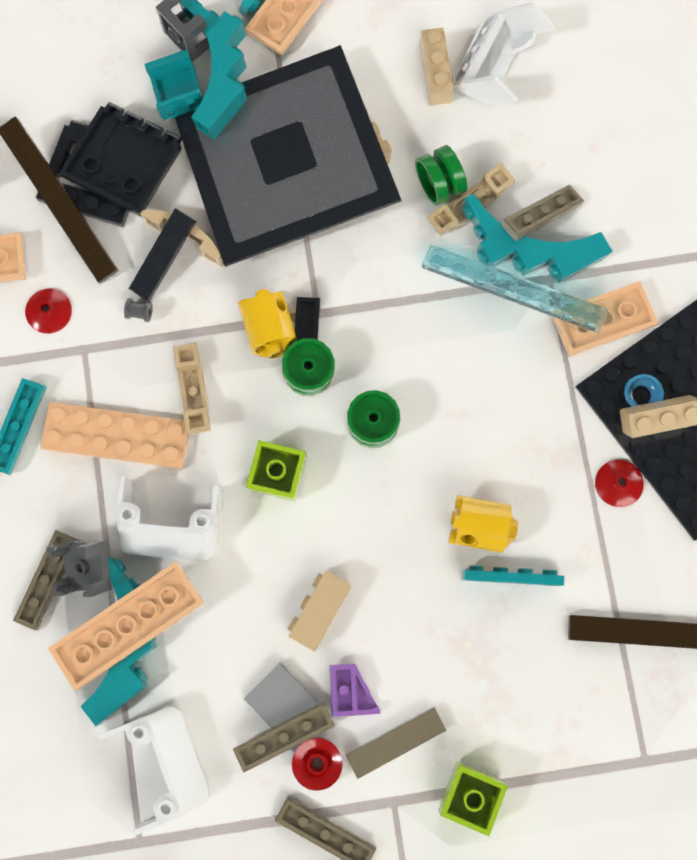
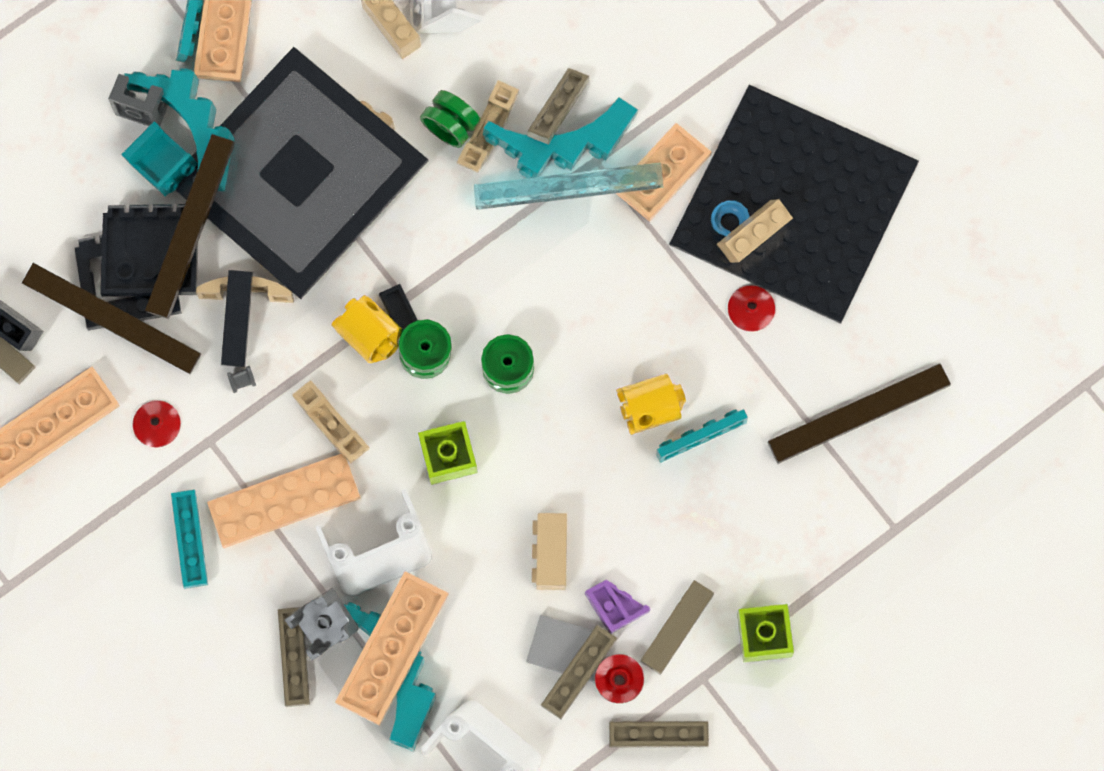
camera: 30 degrees left, 5 degrees down
none -> dark brown tile [145,134,235,319]

